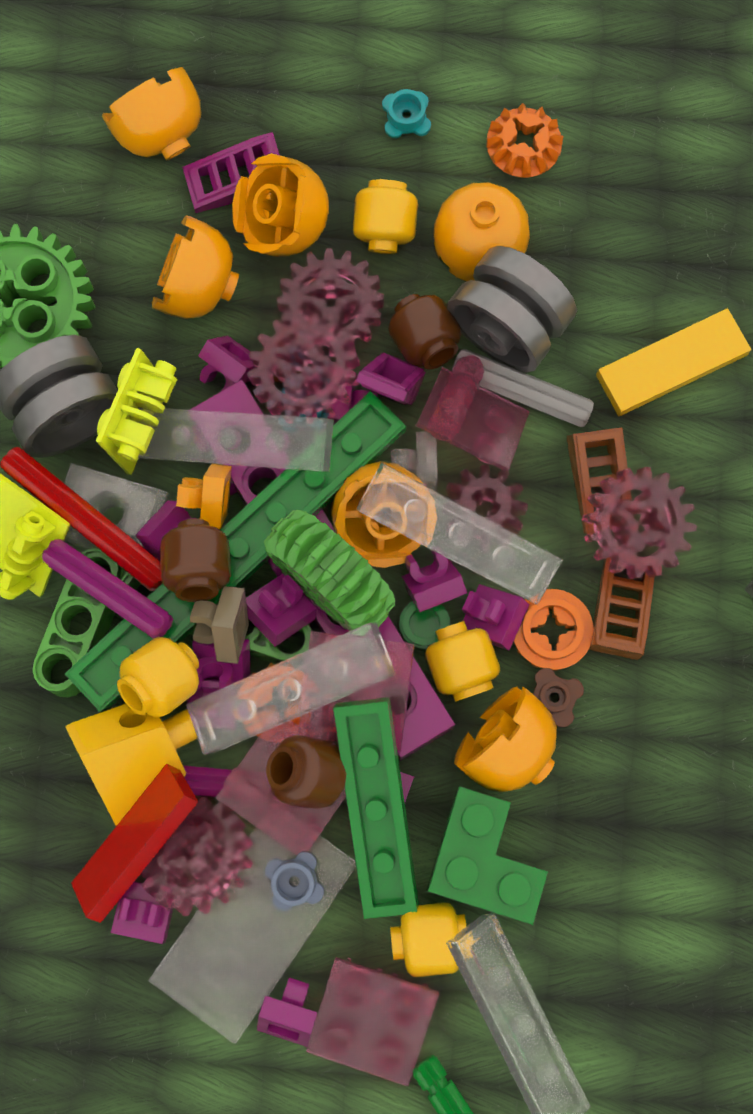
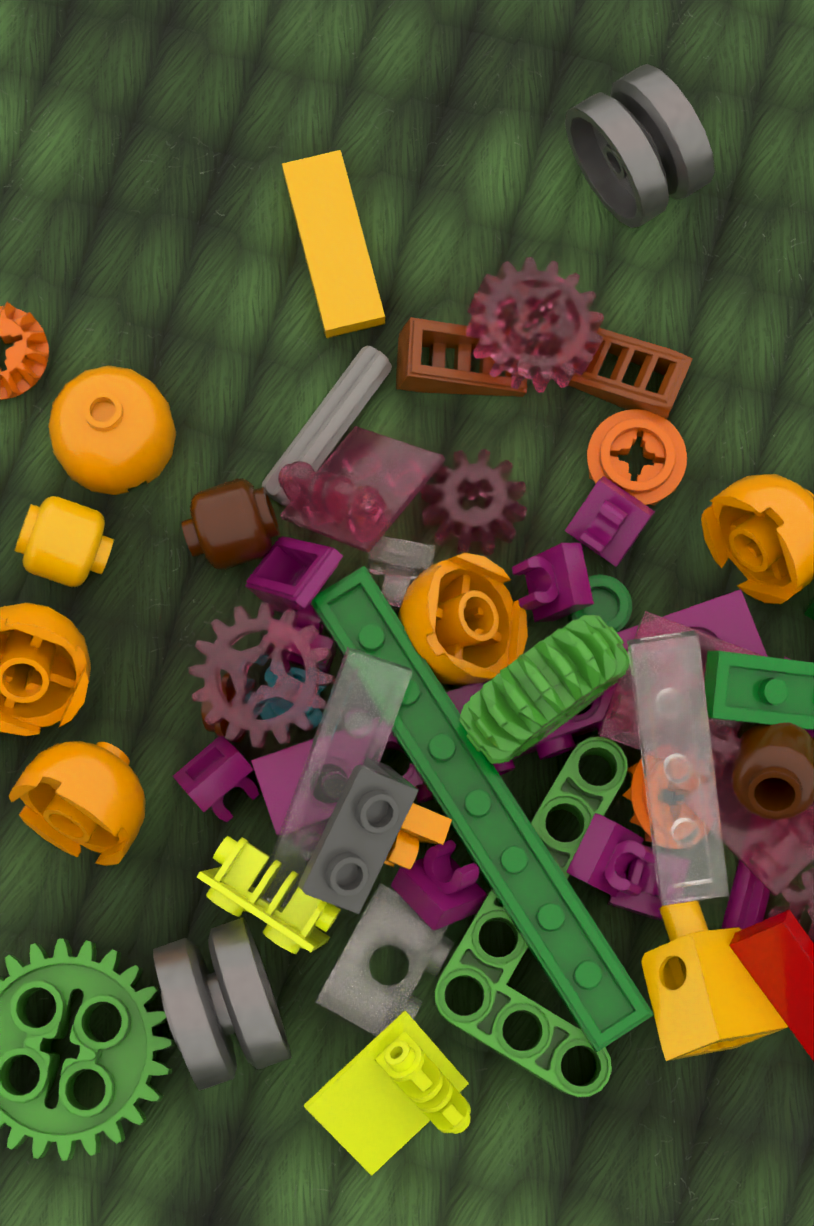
camera: 80 degrees left, 0 degrees up
red axle [0,447,162,591] -> none
magenta axle [42,539,173,639] -> none
yellow head [117,637,199,718] -> none
reddish brown head [160,519,231,602] -> none
dark tan tile [190,586,249,664] -> none
magenta tile [246,574,317,647] -> none
clear pink gear [277,248,384,357] -> none
clear tile [356,462,563,605] -> none
yellow head [425,621,500,702] -> none
flat silver wheel [447,246,577,373] -> none
reddish brown plate [533,668,584,728] -> none
none -> dark grey bracket [298,757,419,914]

